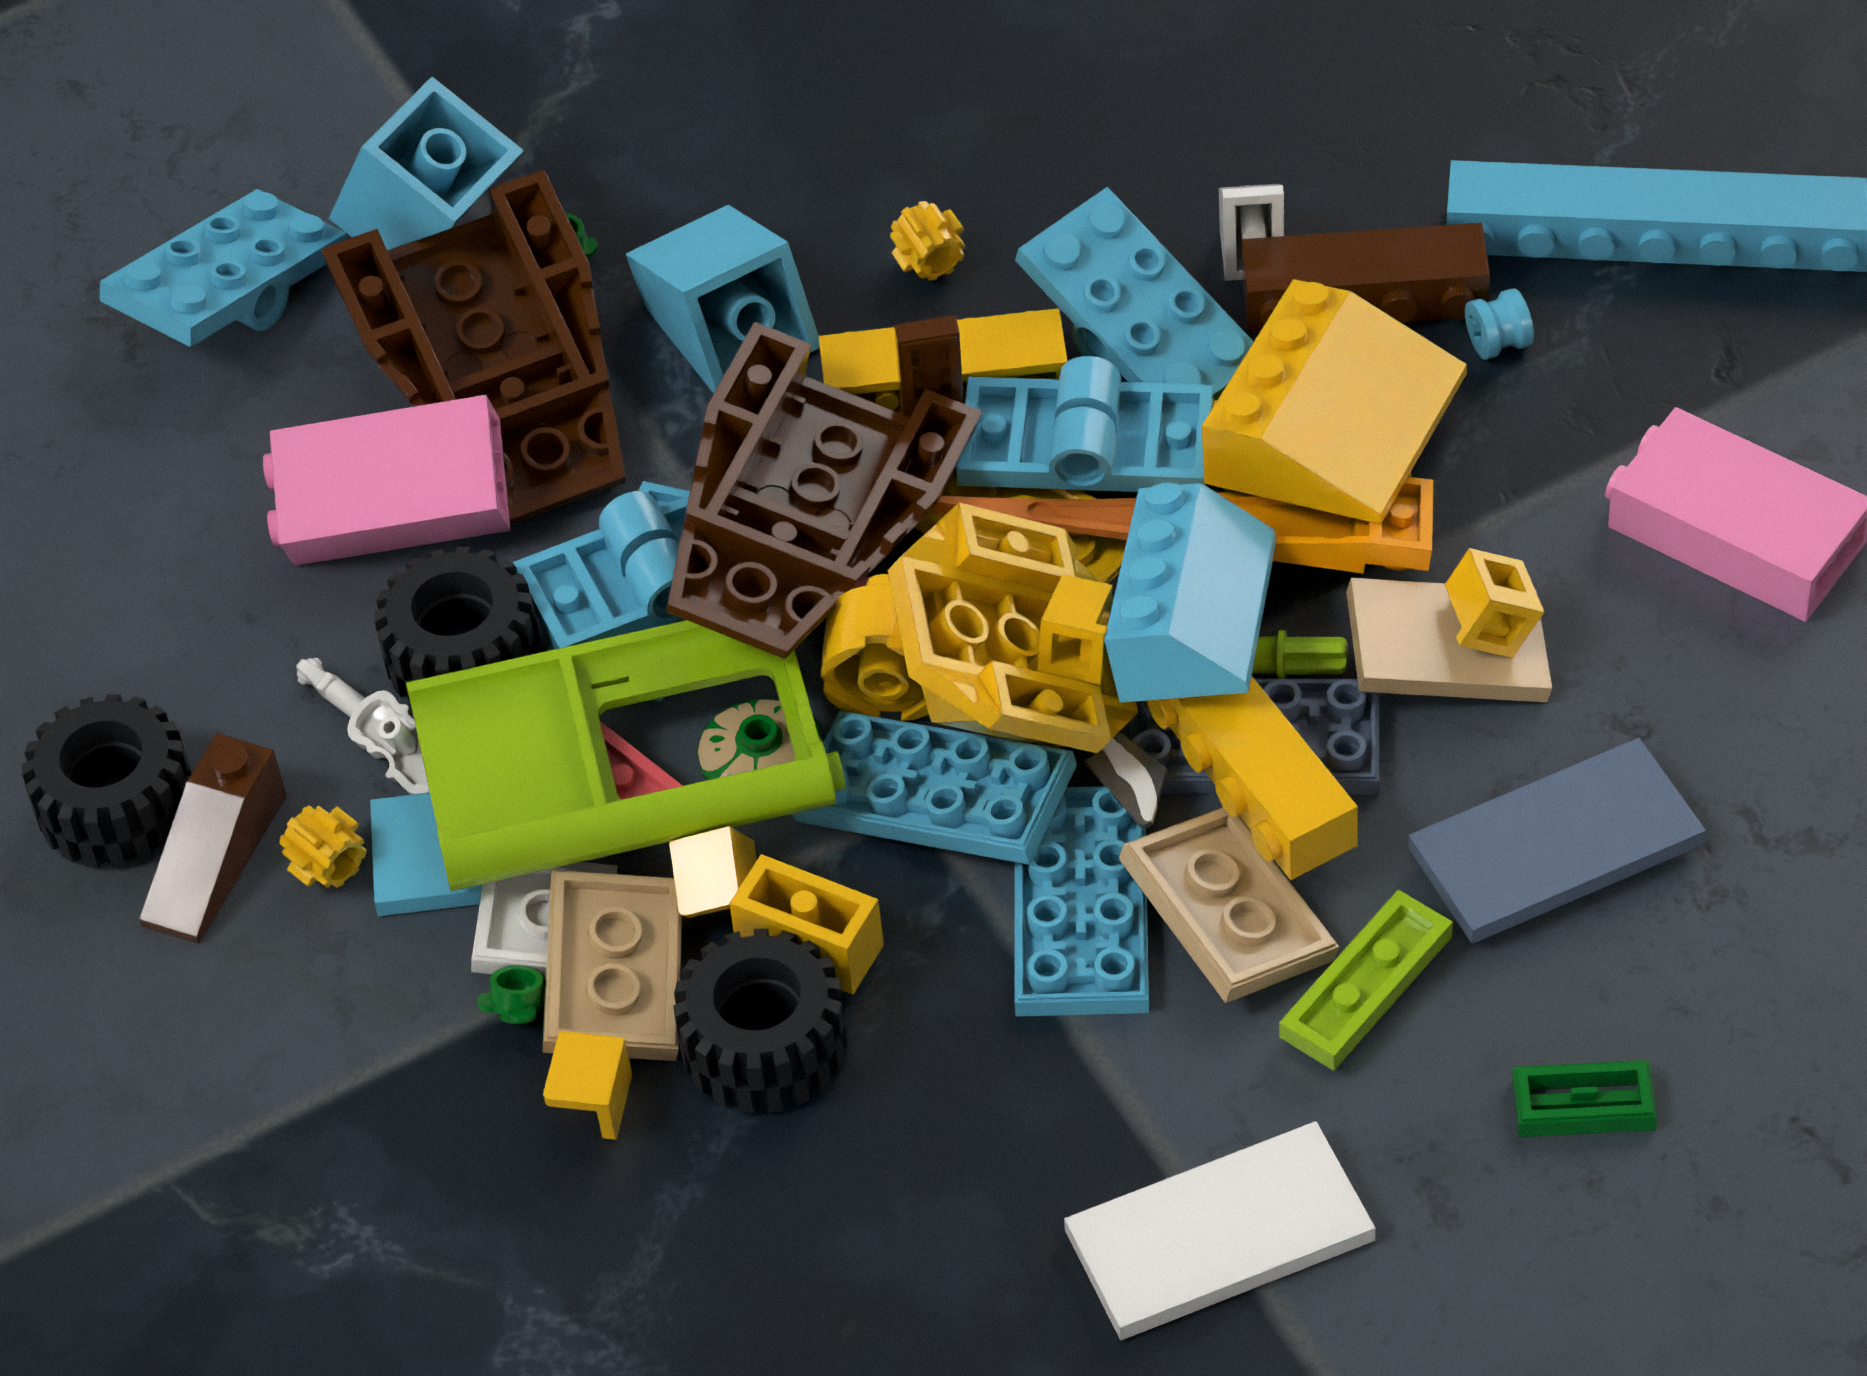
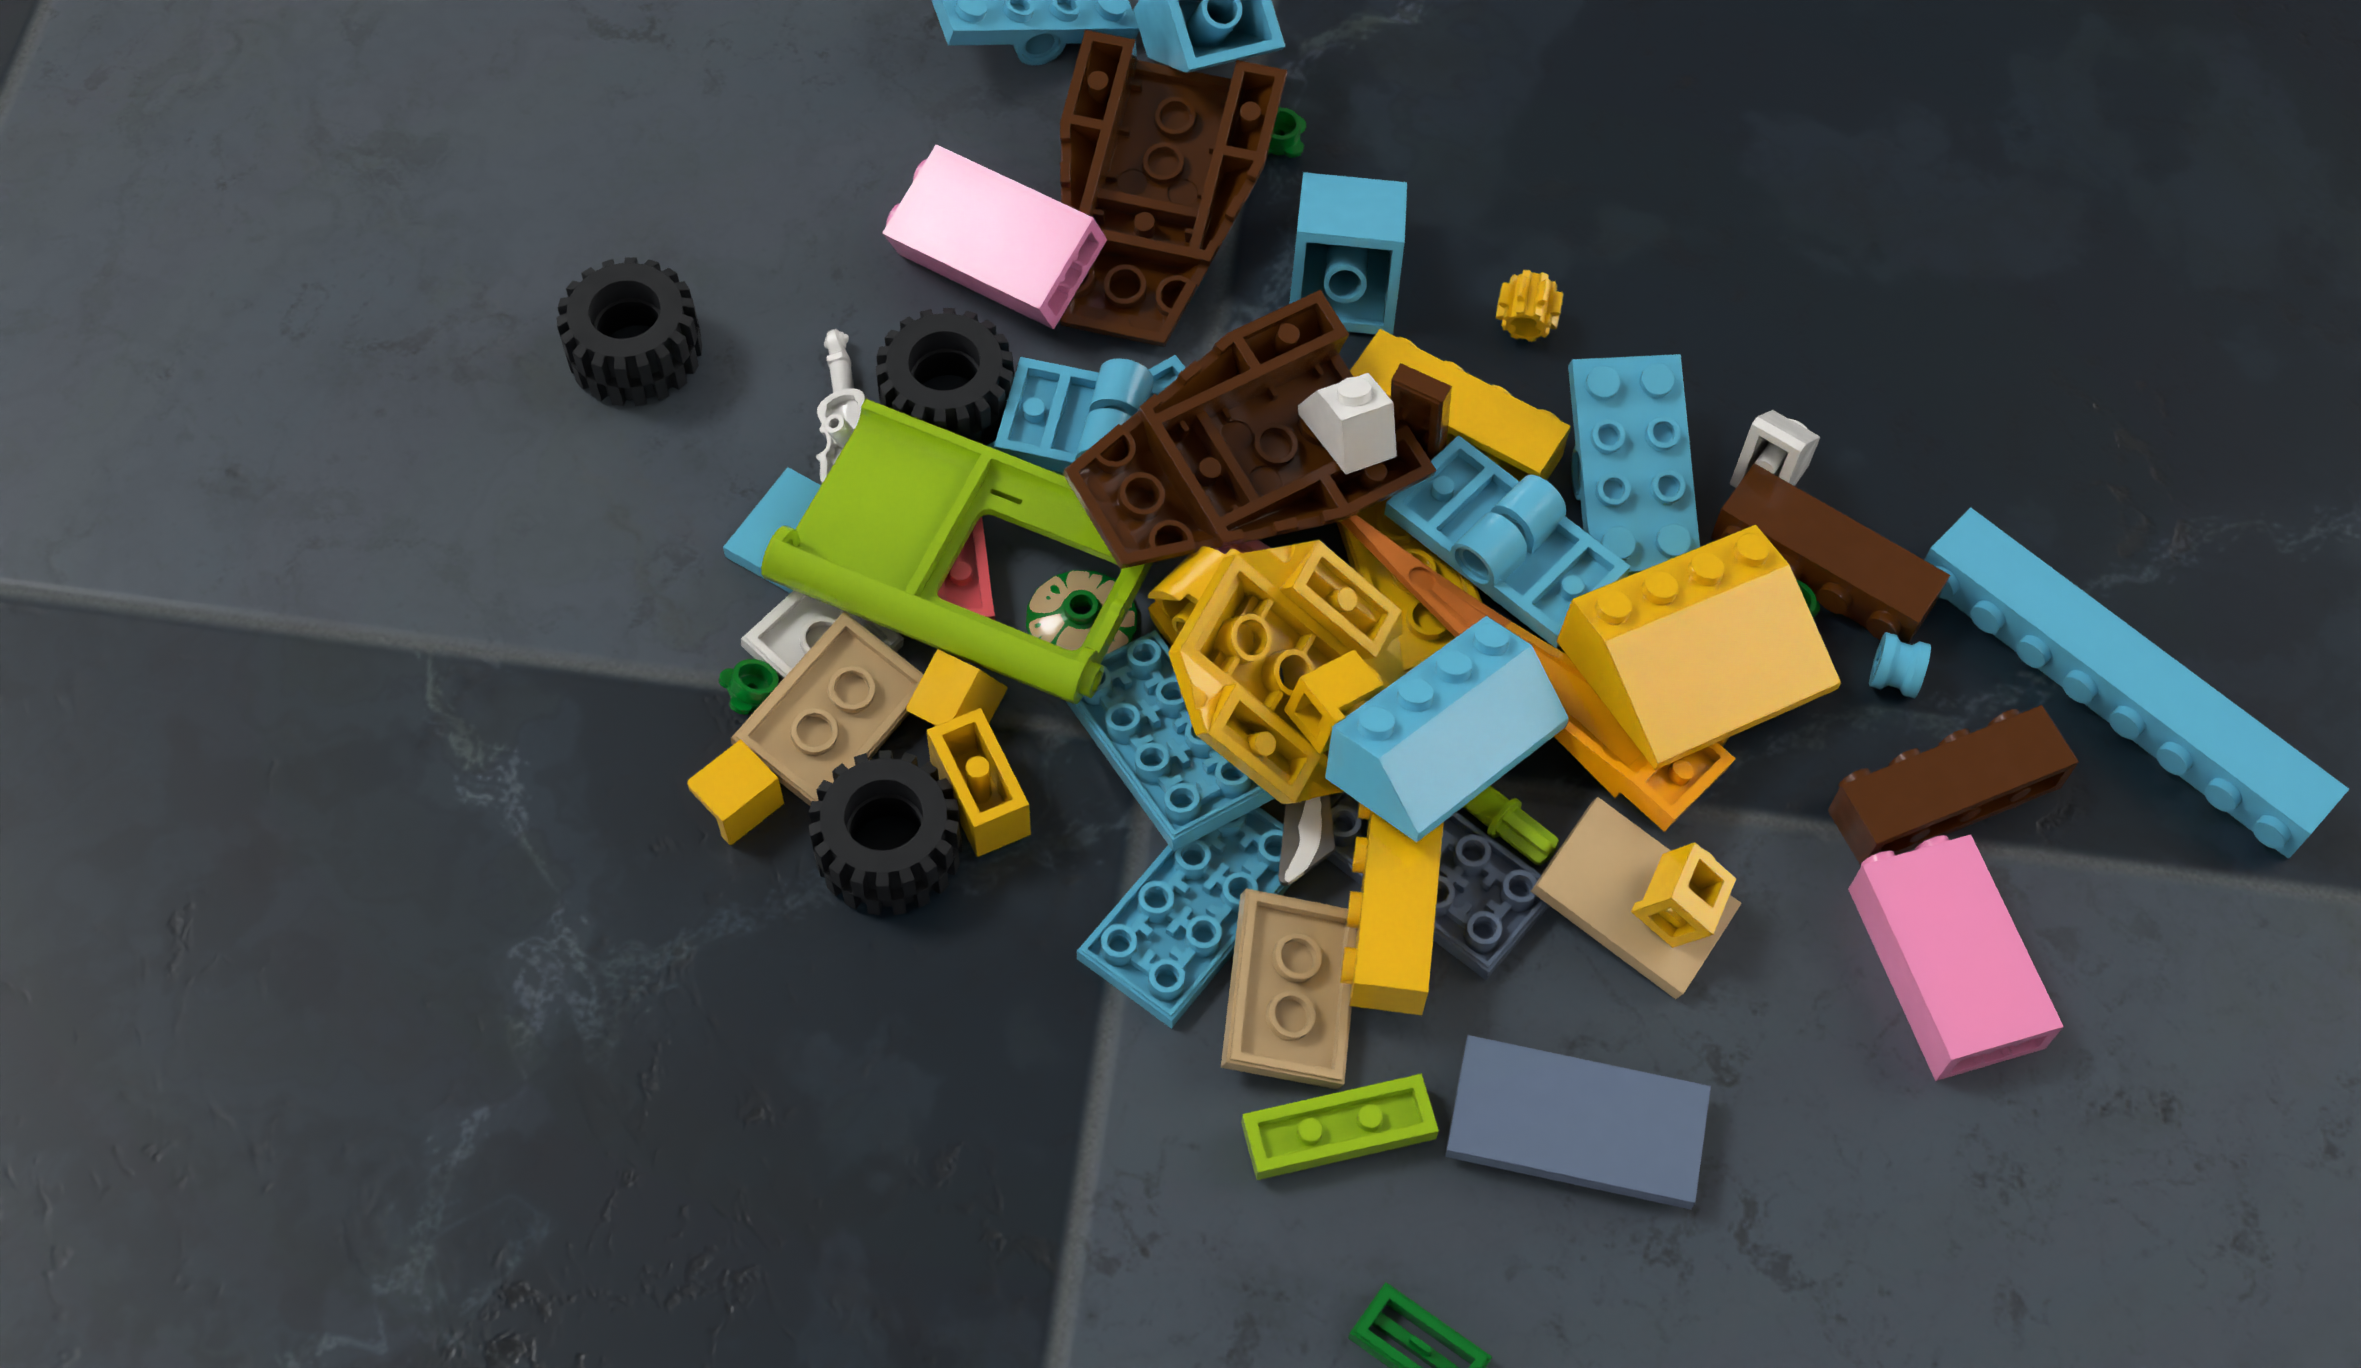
camera: 30 degrees right, 10 degrees up
slope [139,733,287,944] -> none
yellow gear [279,805,367,888] -> none
white tile [1064,1121,1376,1341] -> none
none -> white slope [1298,373,1397,474]
none -> reddish brown brick [1828,705,2079,866]

